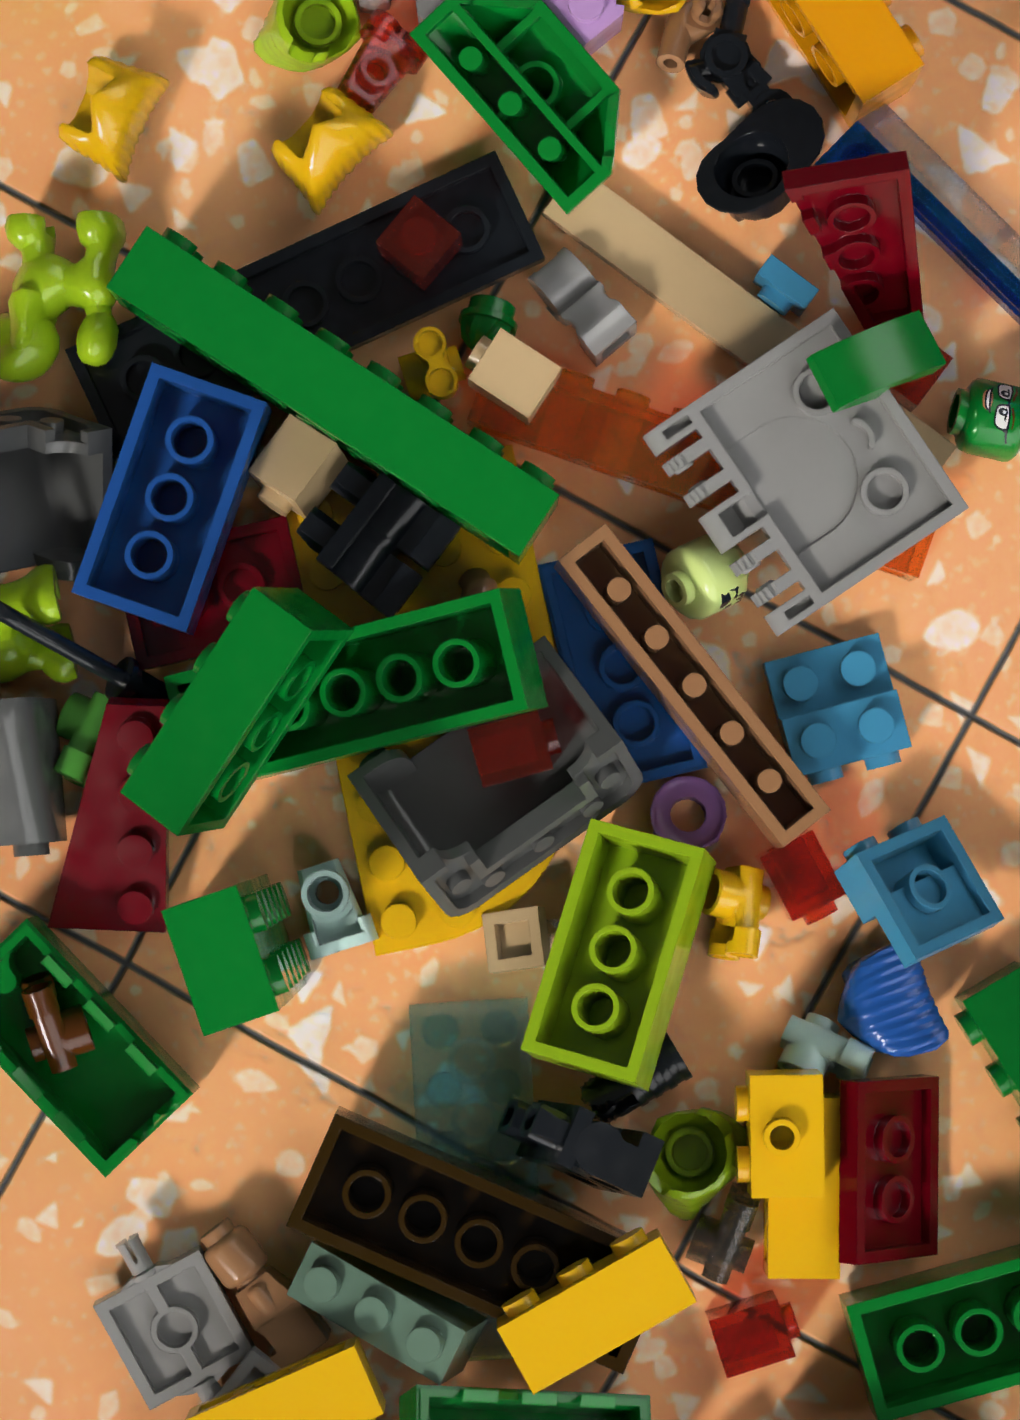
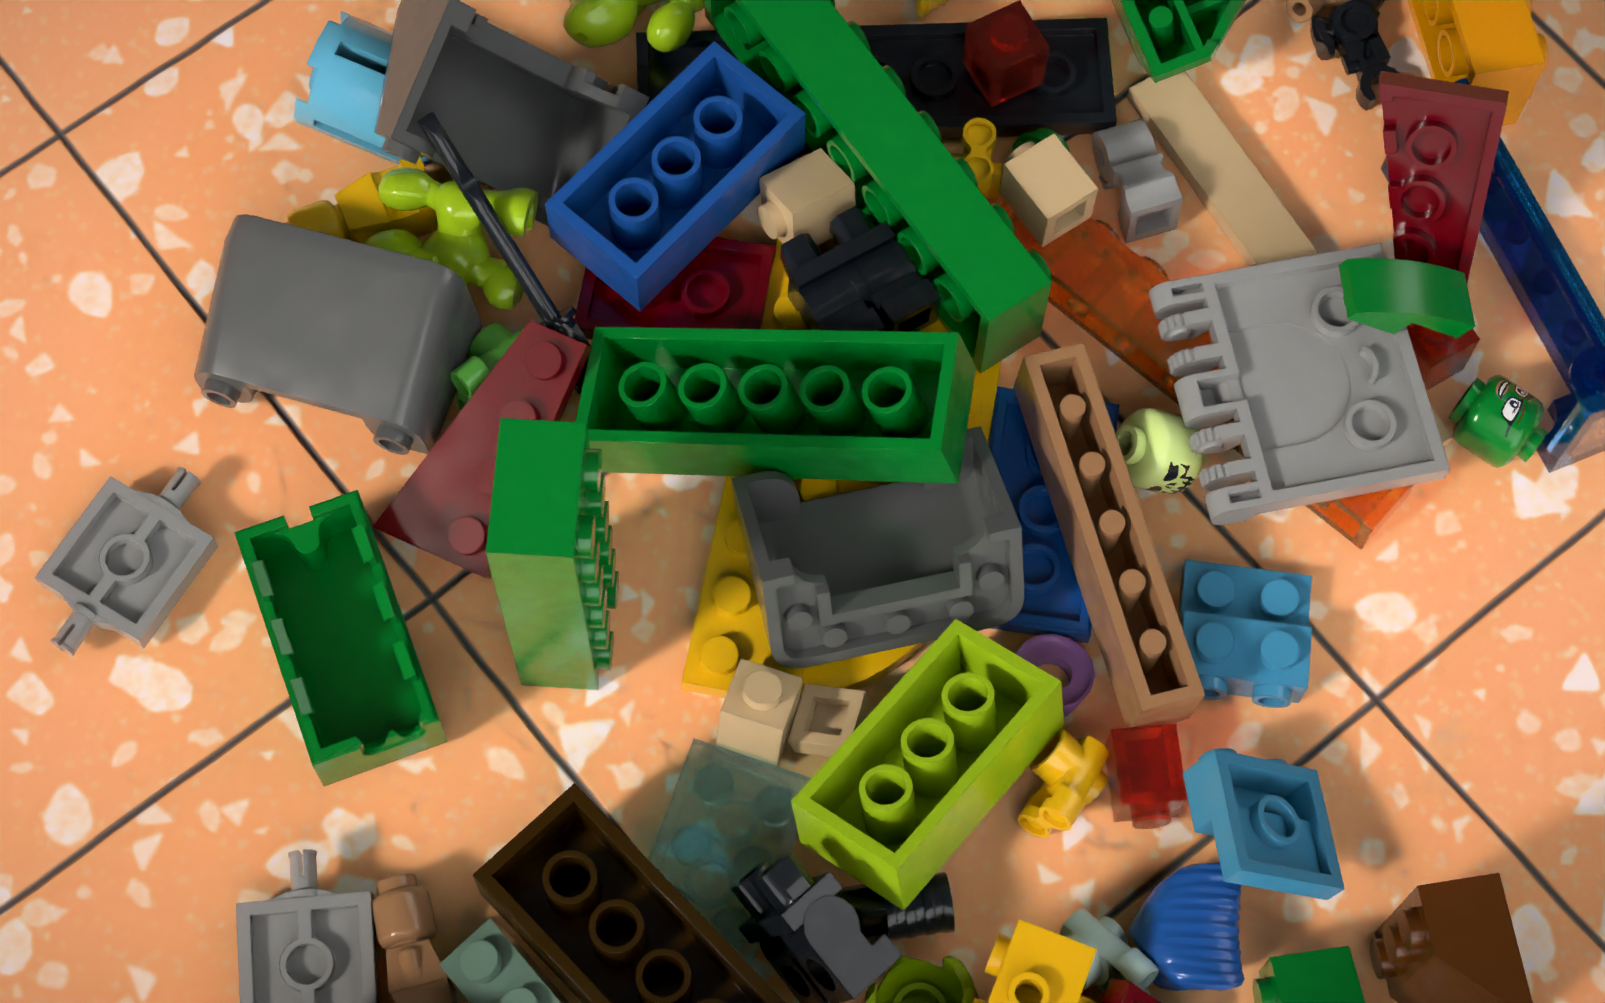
camera: 20 degrees right, 20 degrees down
reddish brown plate [20,971,95,1074] -> none
green brick [120,587,354,836] -> none
light aqua plate [297,858,379,960] -> none
clear red brick [467,709,562,788] -> none
black piece [696,98,825,222] -> none
dark azure plate [753,254,819,318] -> none
none -> tan brick [715,659,803,771]

